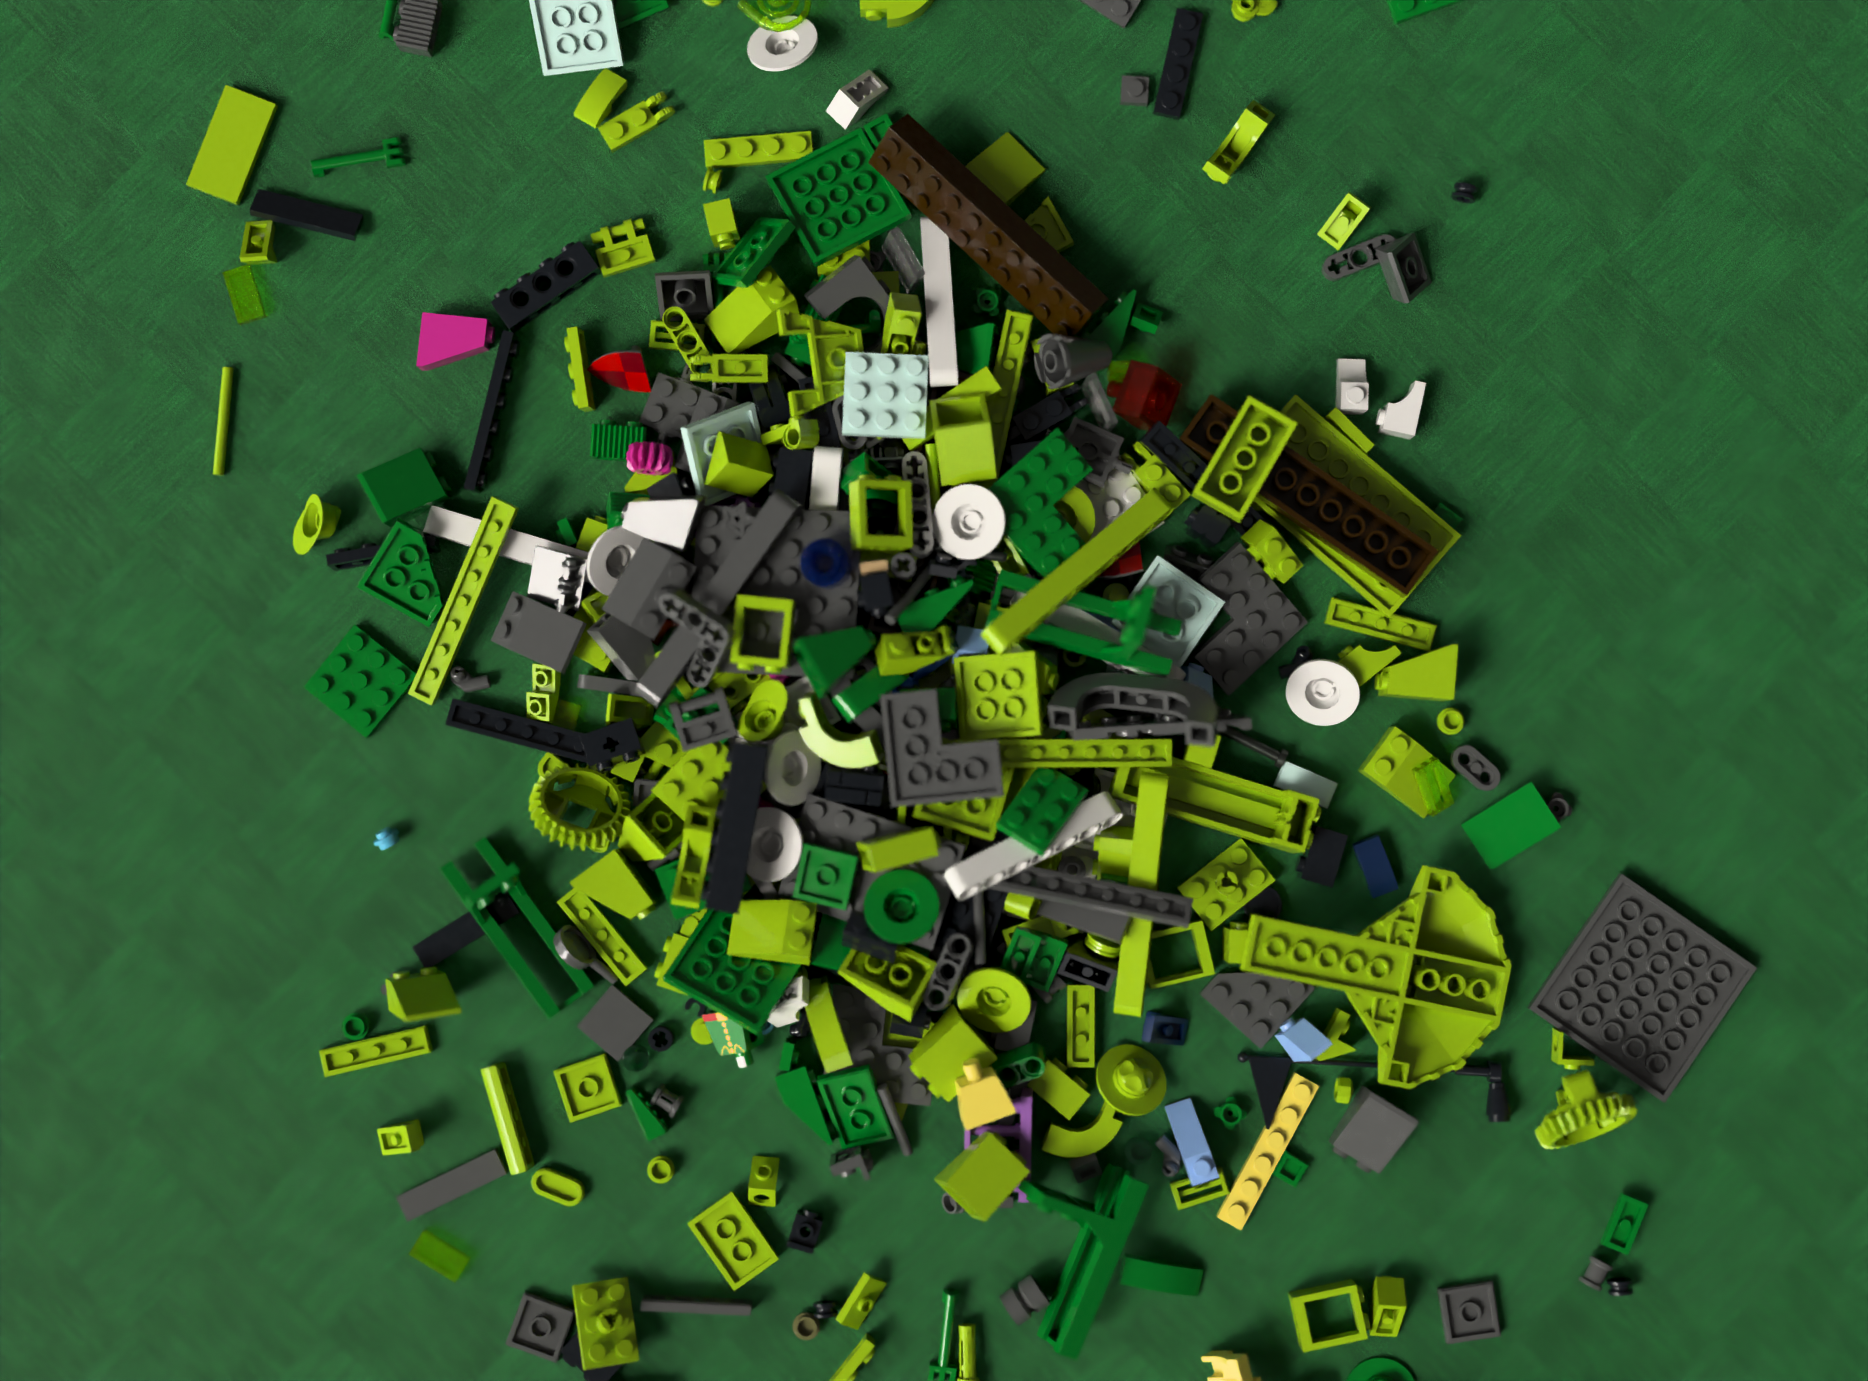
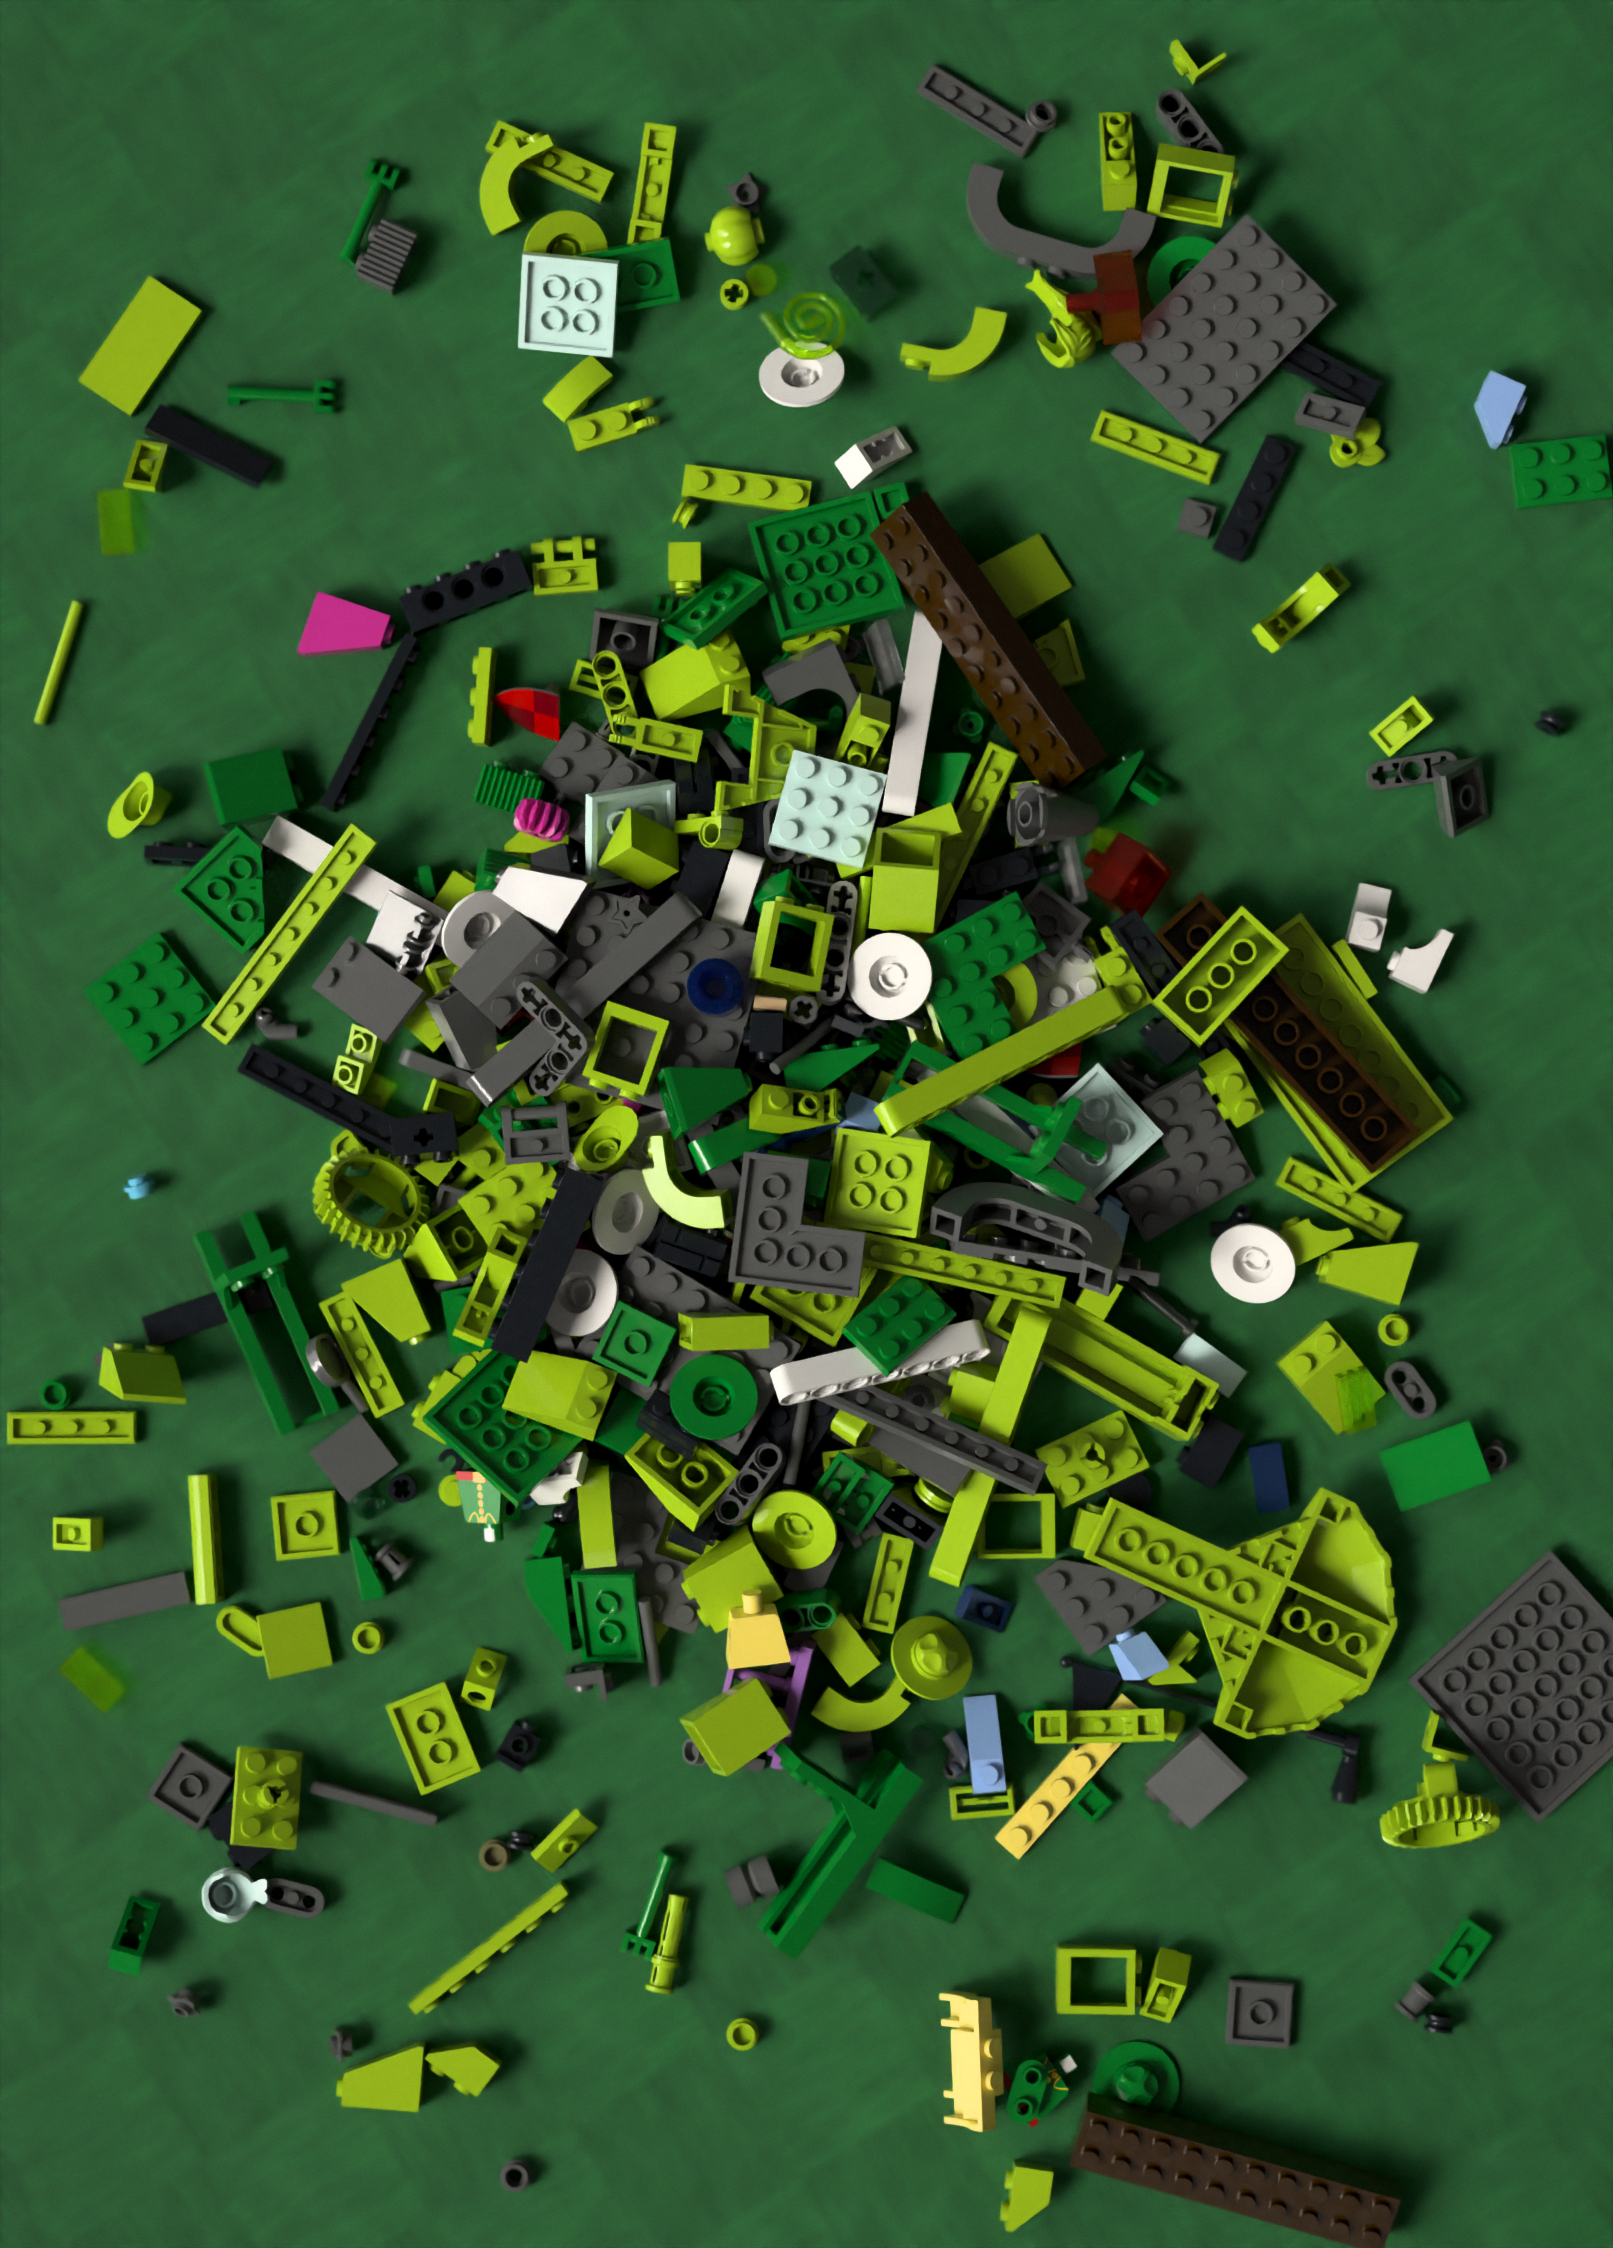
camera: 10 degrees right, 0 degrees up
none -> lime tile [256,1602,333,1679]
none -> lime slope [1034,1708,1165,1744]
none -> lime tile [1090,410,1221,486]

